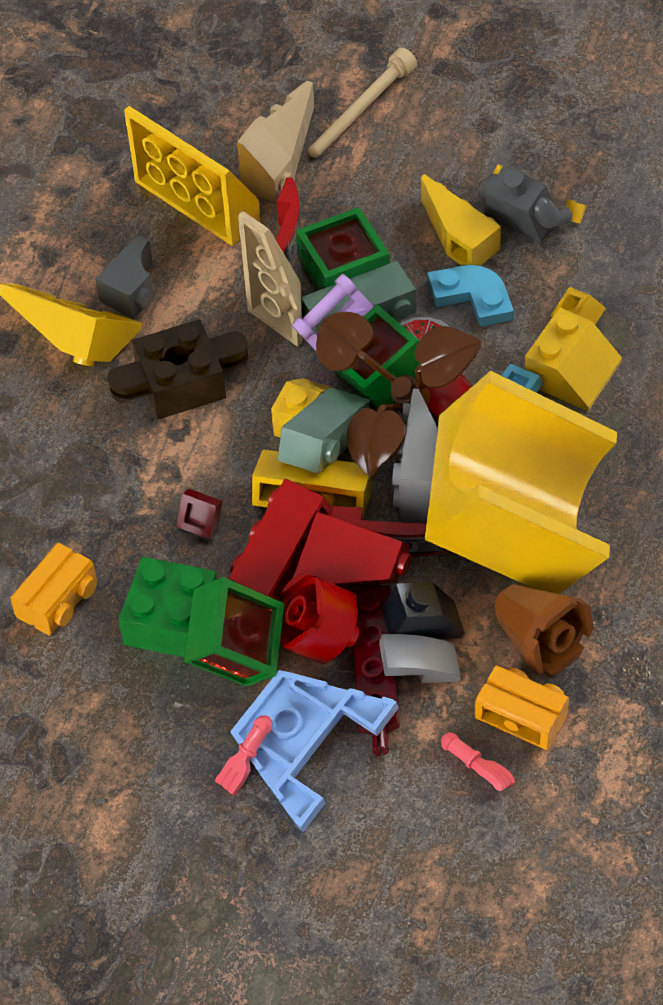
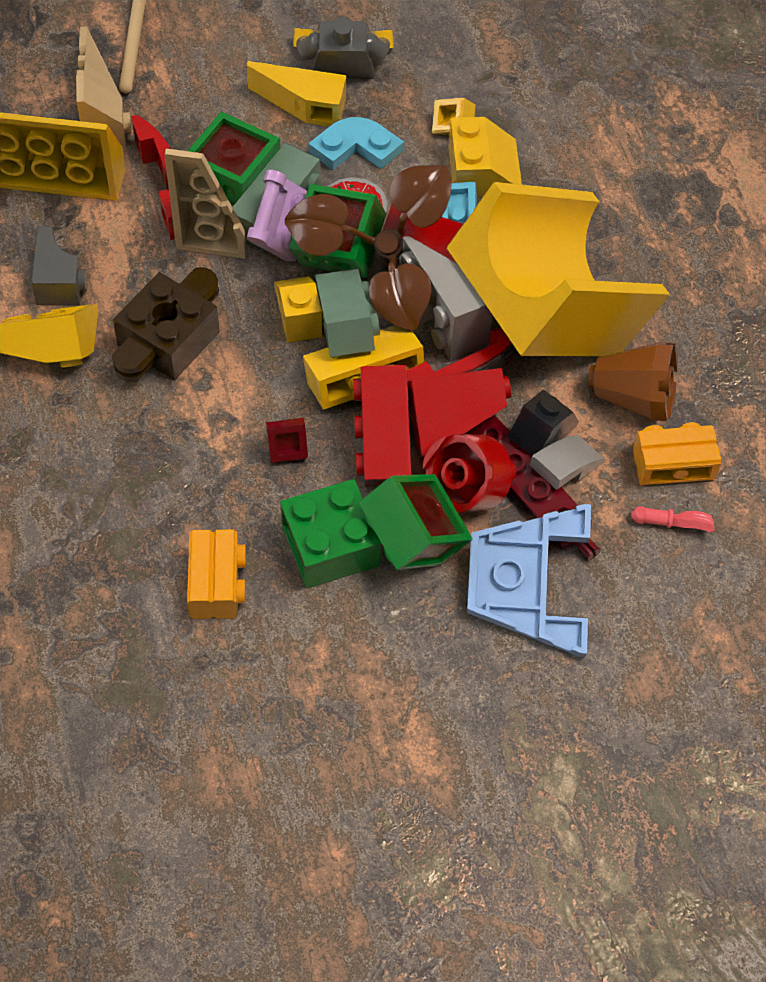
camera: 40 degrees left, 5 degrees up
coral piece [215,715,272,795] -> none

